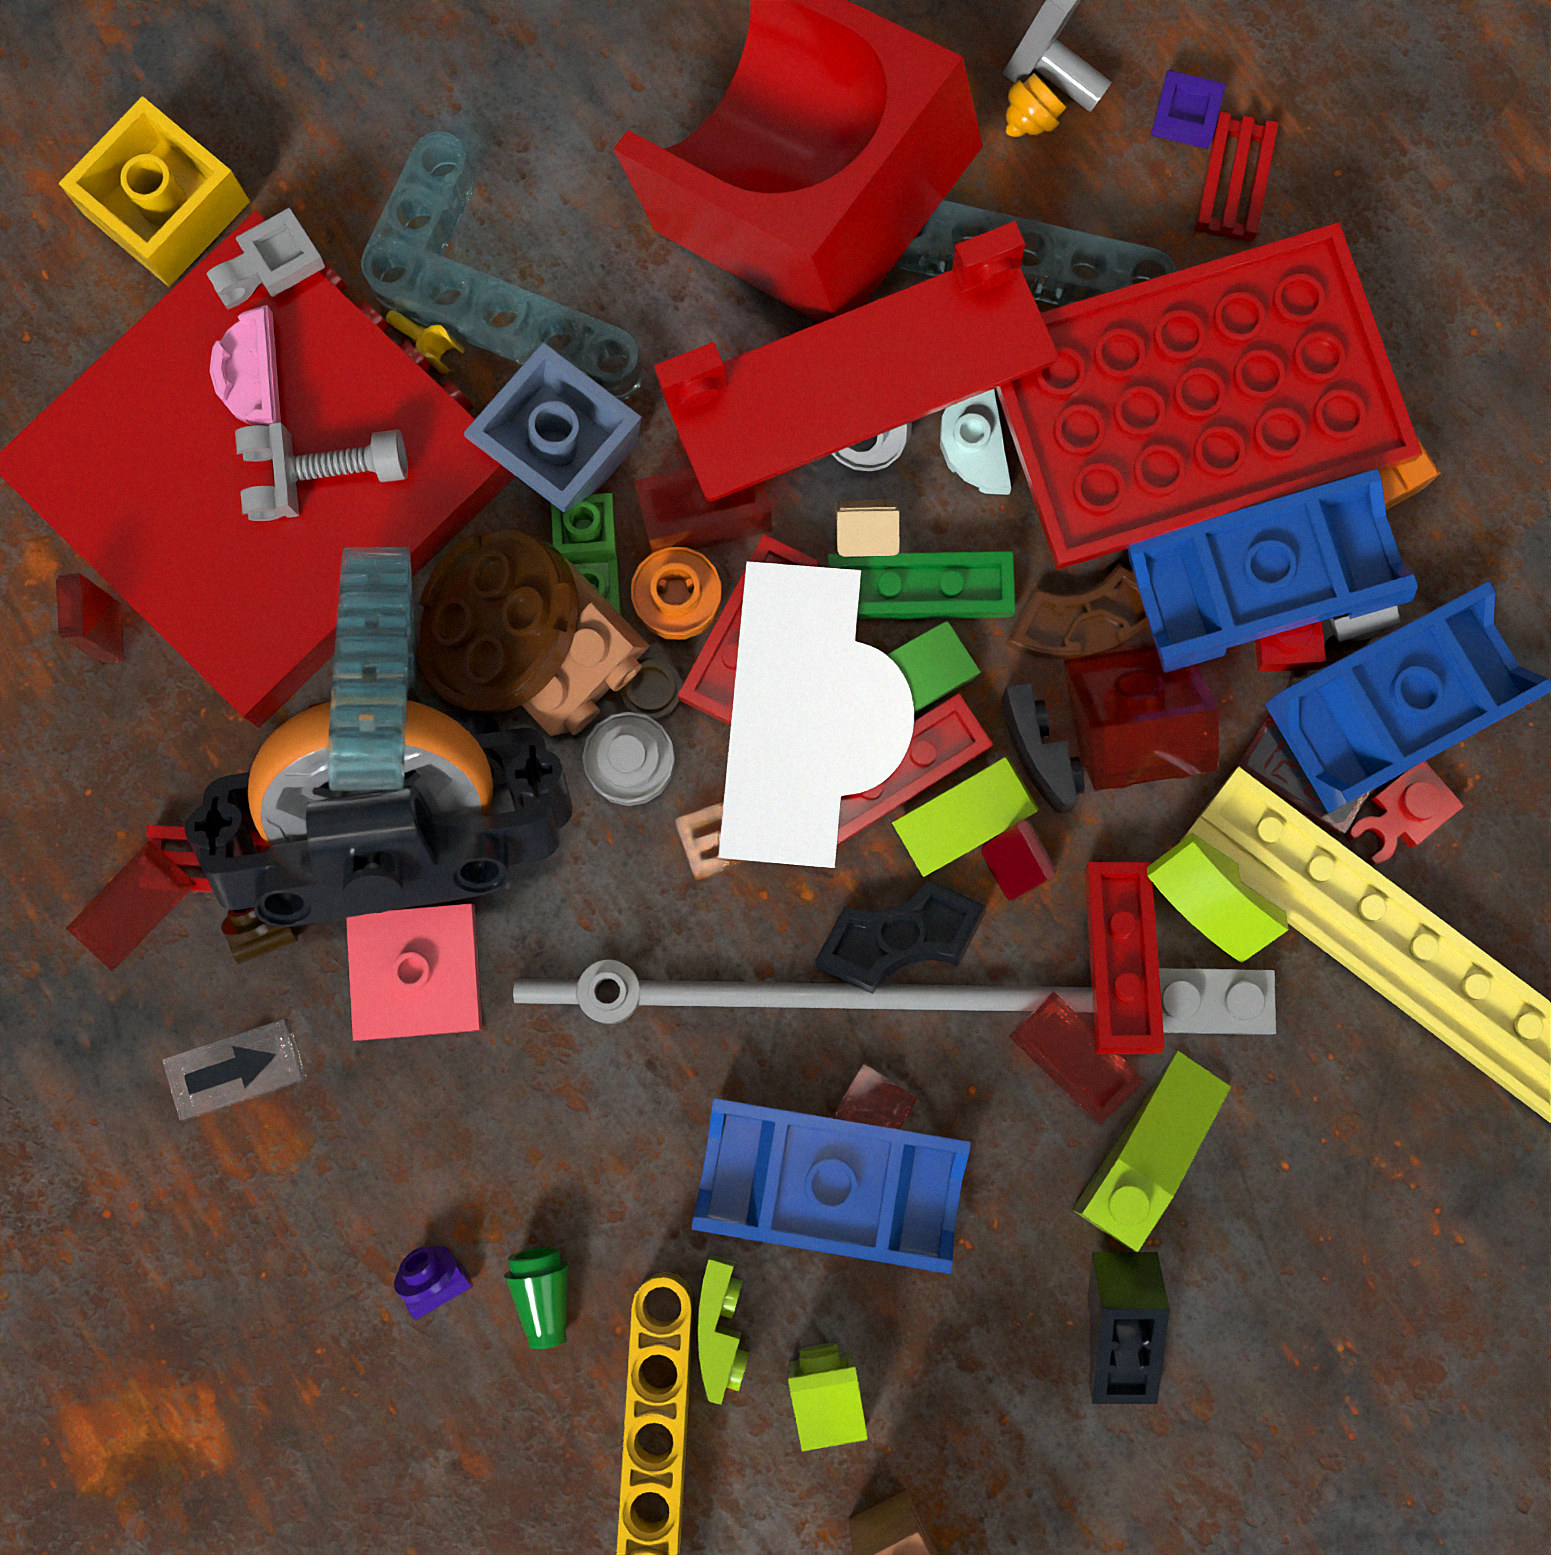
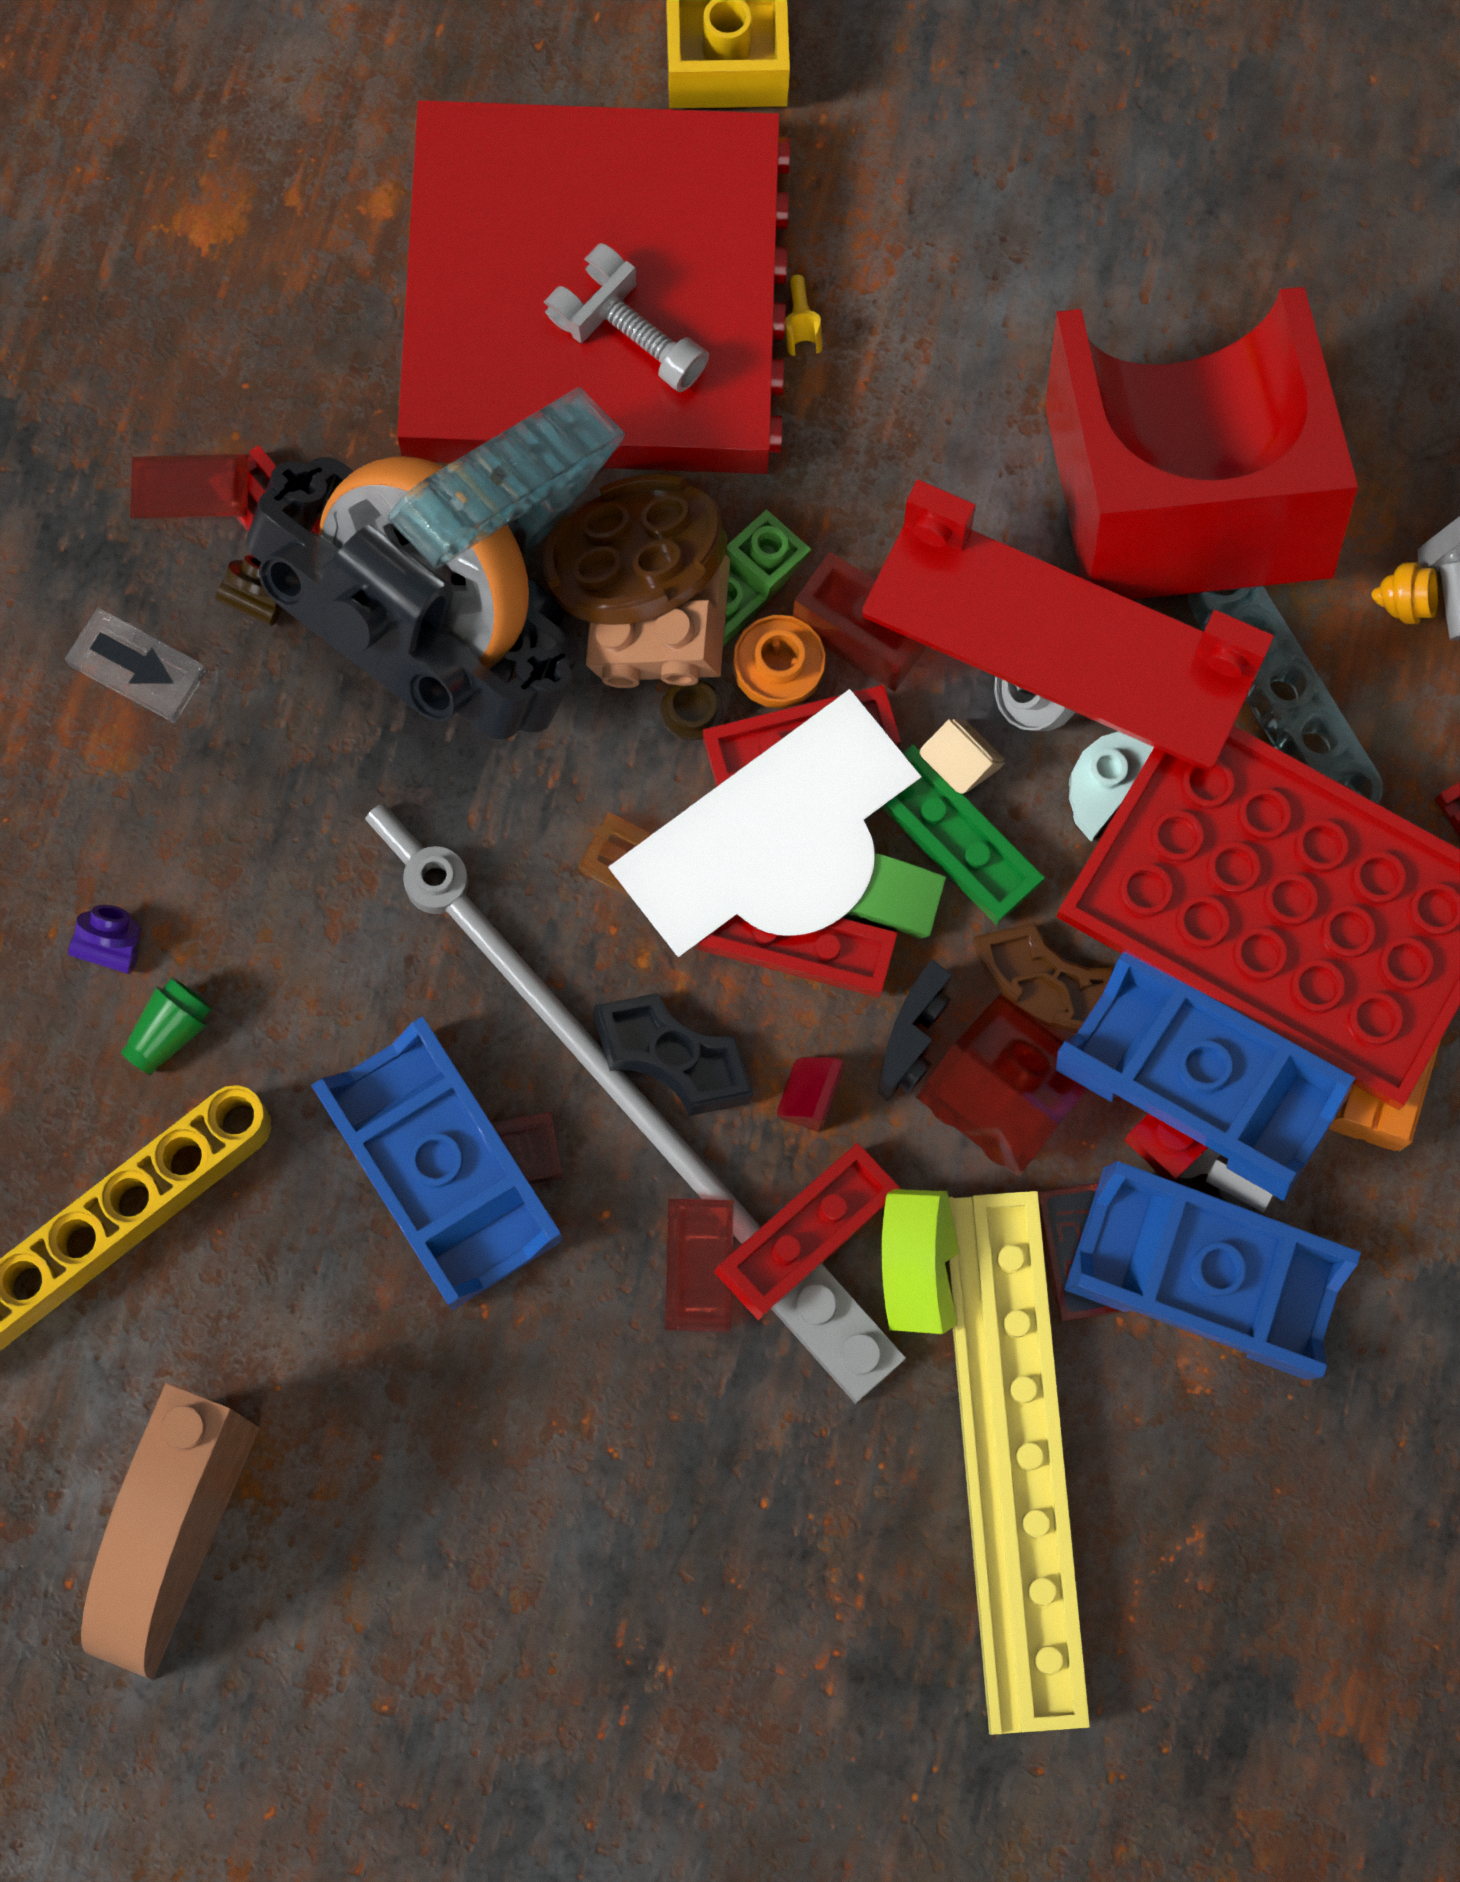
camera: 40 degrees right, 5 degrees down
clear red tile [56,573,125,665] -> none
light grey plate [206,207,325,309] -> none
bright pink plate [209,305,281,426] -> none
coral plate [346,904,483,1041] -> none
clear light blue beam [361,131,643,400] -> none
sand blue slope [464,342,642,512] -> none
light grey plate [582,712,676,806] -> none
lime slope [698,1254,750,1405] -> none
lime slope [788,1343,868,1451] -> none
lime slope [892,755,1039,877] -> none
lime slope [1072,1051,1231,1252] -> none
black arch [1088,1252,1170,1404] -> none
plate [1344,761,1464,866] -> none

